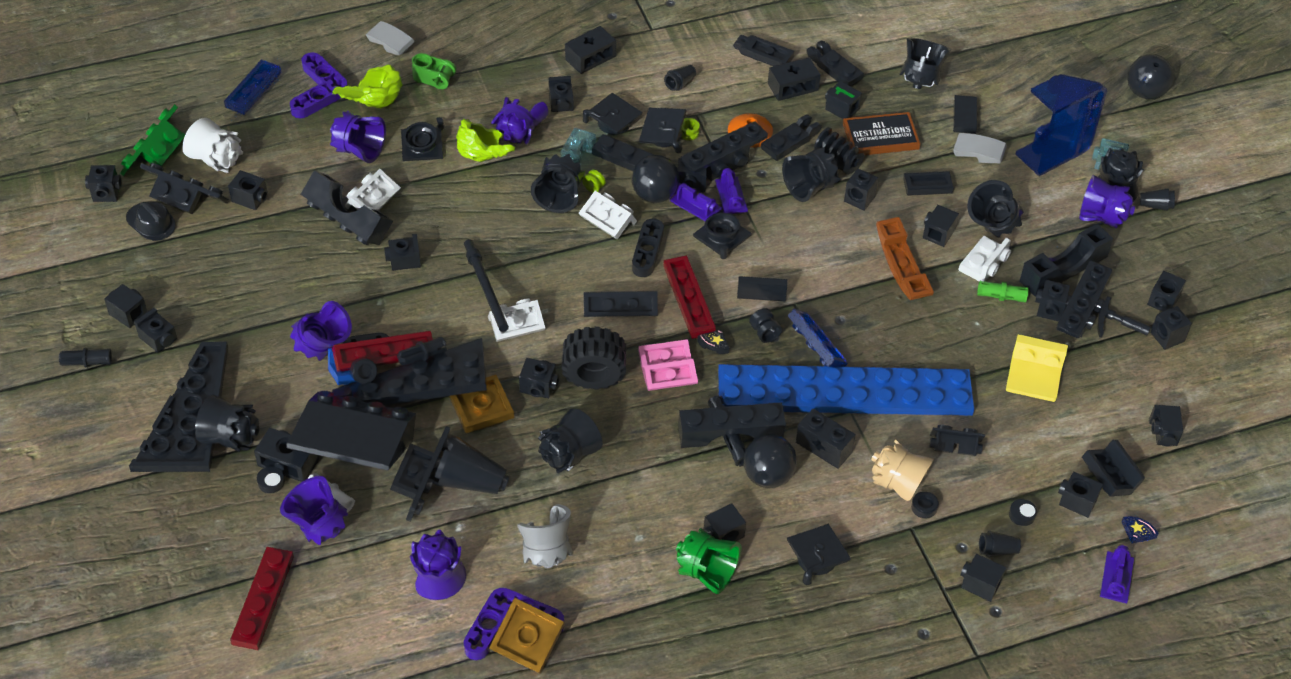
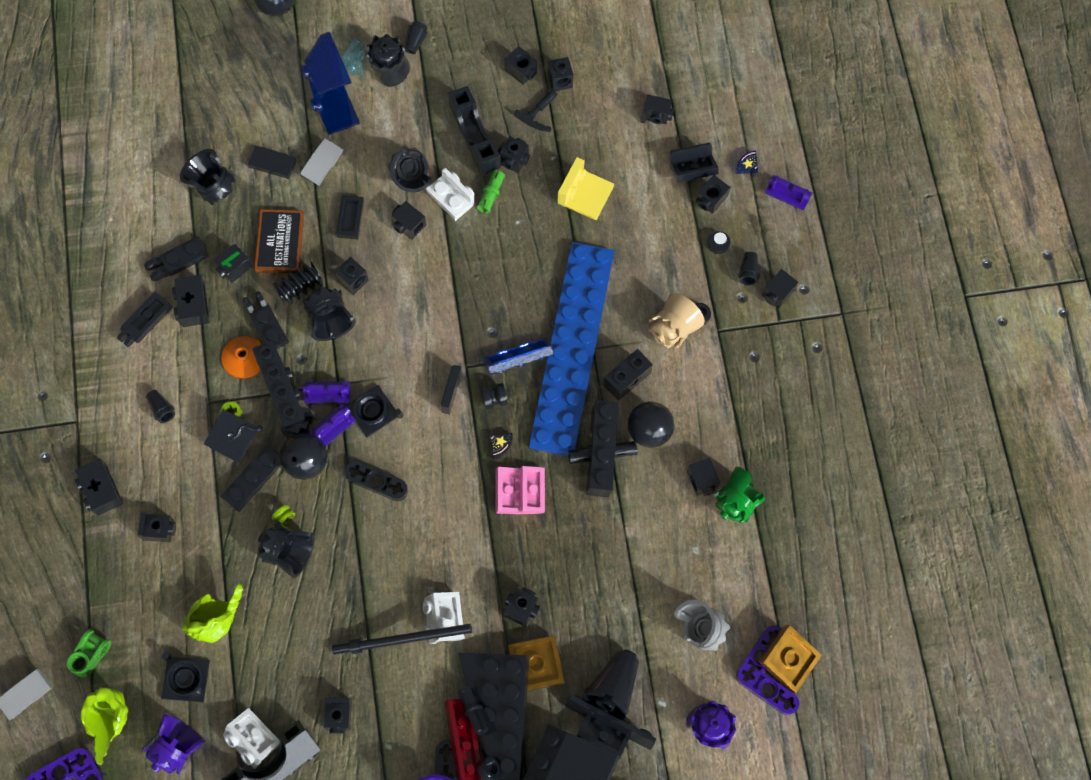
camera: 80 degrees left, 20 degrees up
dark purple hat [491,97,548,145] -> none
black hat [538,408,603,473] -> none
clear light blue leg [561,128,596,166] -> none
black tyre [562,326,626,390] -> none
white bracket [579,191,637,239] -> none
black hat [583,92,643,135] -> none
black plate [583,291,658,317] -> none
dark red plate [663,255,716,339] -> none
black hat [787,523,851,585] -> none
dark orange slope [876,217,934,300] -> none
black hinge [929,425,985,456] -> none
black bracket [1056,261,1112,338] -> none
dark purple hat [1079,175,1135,229] -> none

